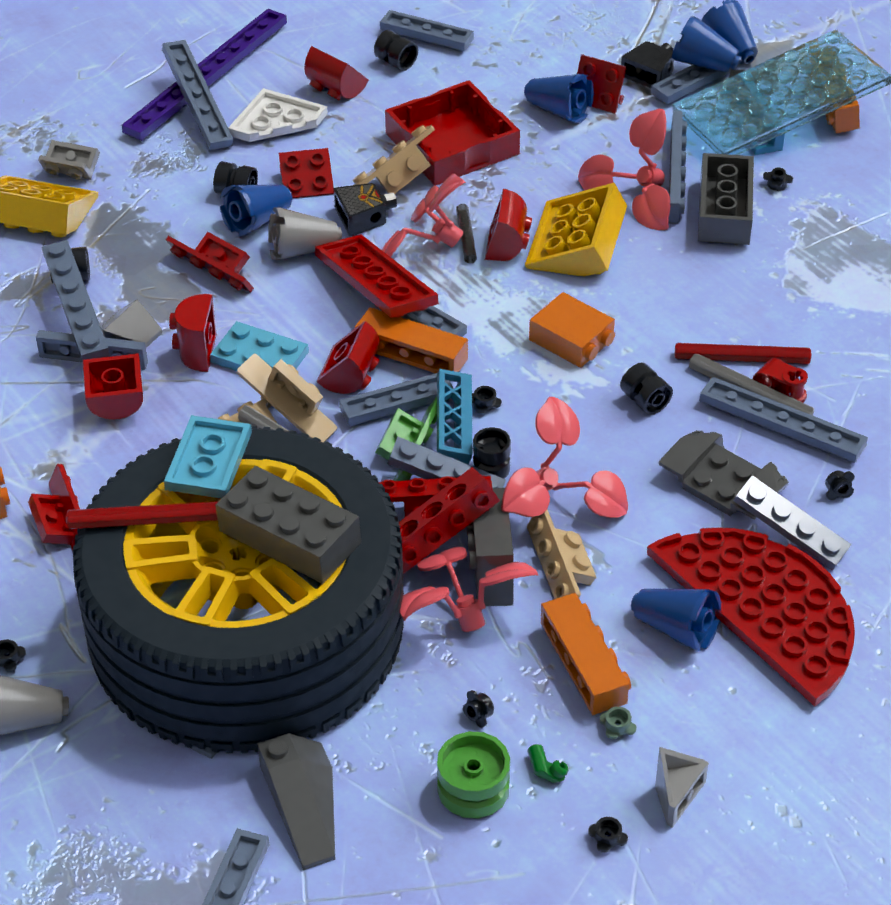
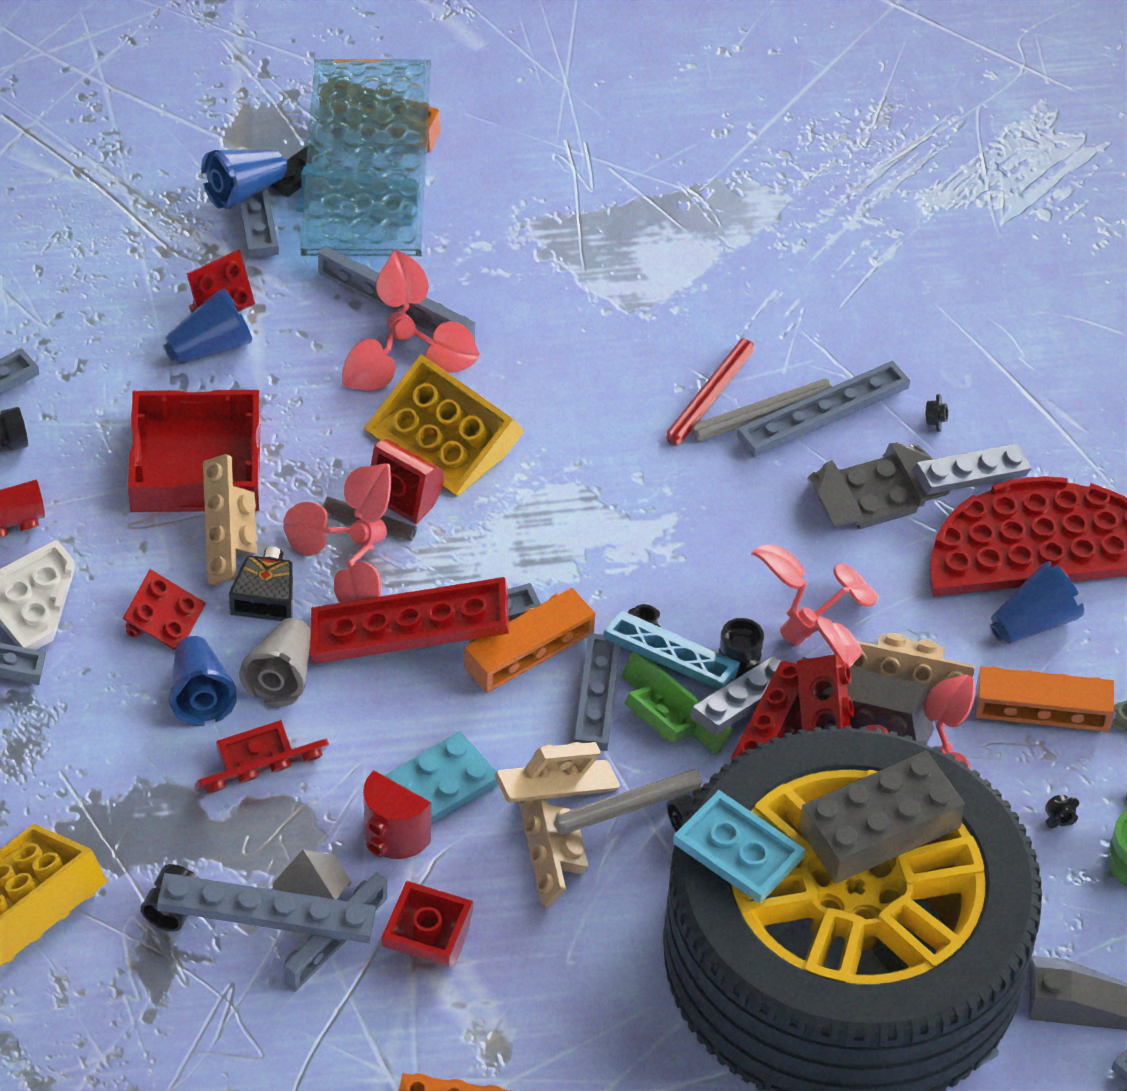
camera: 65 degrees left, 5 degrees up
red bracket [28,464,80,550] -> none
red axle [66,501,219,529] -> none
black wheel [213,161,258,194] -> none
red brick [316,321,380,394] -> none
orange brick [529,292,615,368] -> none
black wheel [620,363,673,415] -> none
black torso [621,41,674,88] -> none
dark grey brick [698,153,754,245] -> none
blue cone [701,0,758,65] -> none
red piece [753,358,808,402] -> none
black plate [763,167,793,191] -> none

